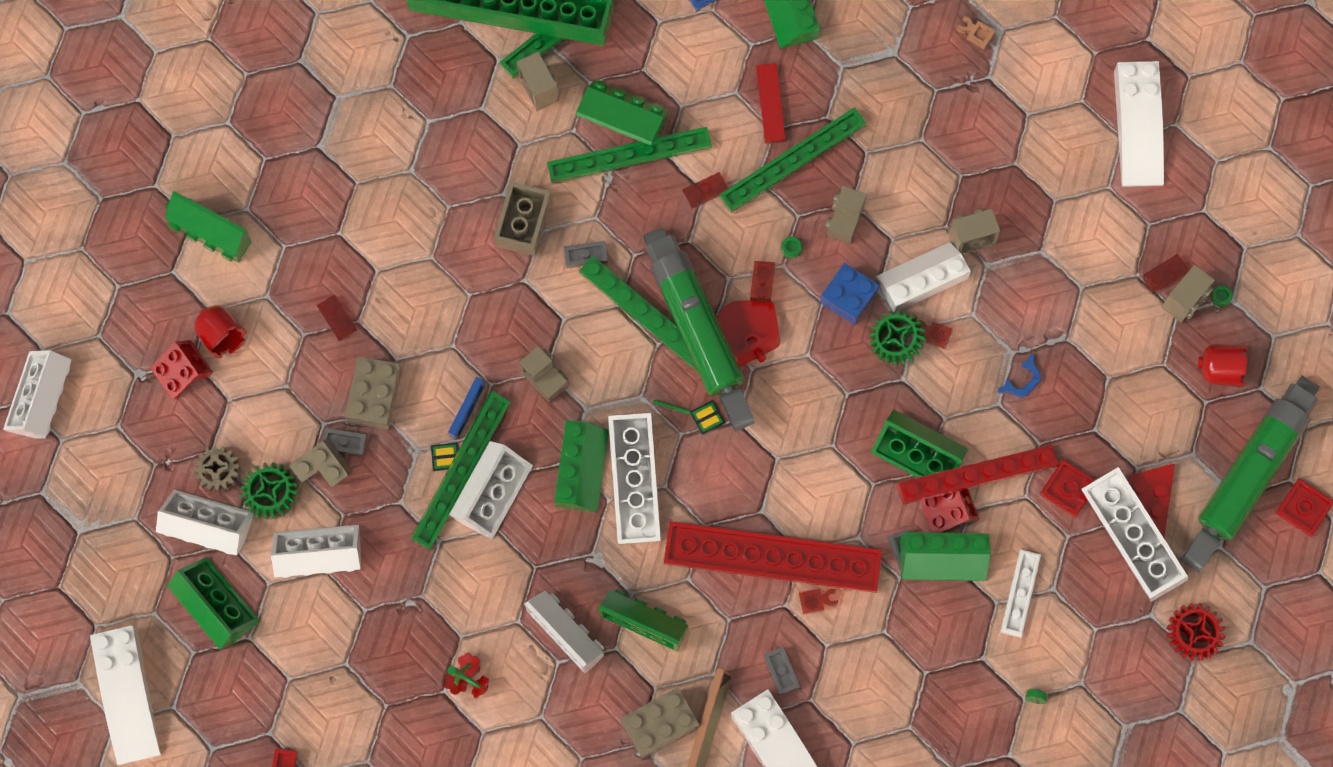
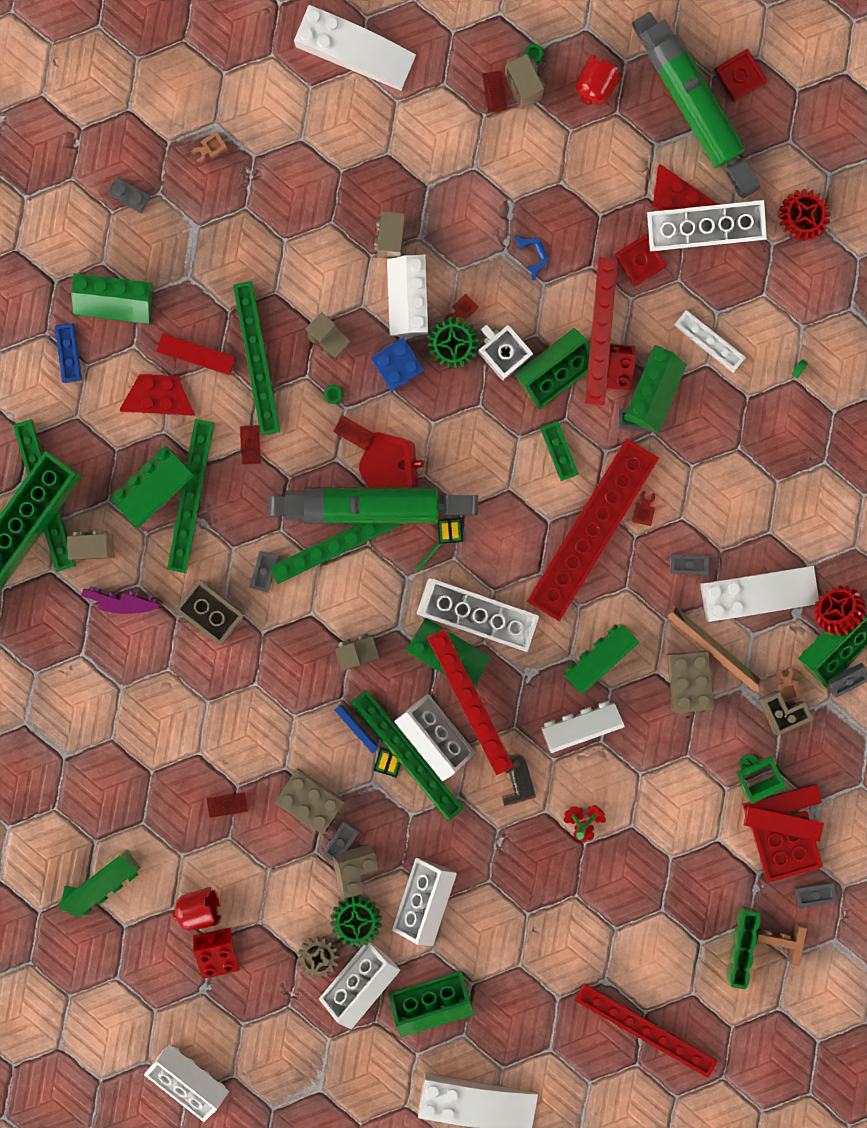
camera: 65 degrees left, 15 degrees up
none -> magenta slope [81,586,162,614]
none -> red wing [120,374,195,416]
none -> red plate [427,629,514,776]
none -> white hinge [478,325,533,381]
none -> clear smoke piece [502,754,536,806]
none -> green plate [540,421,579,482]

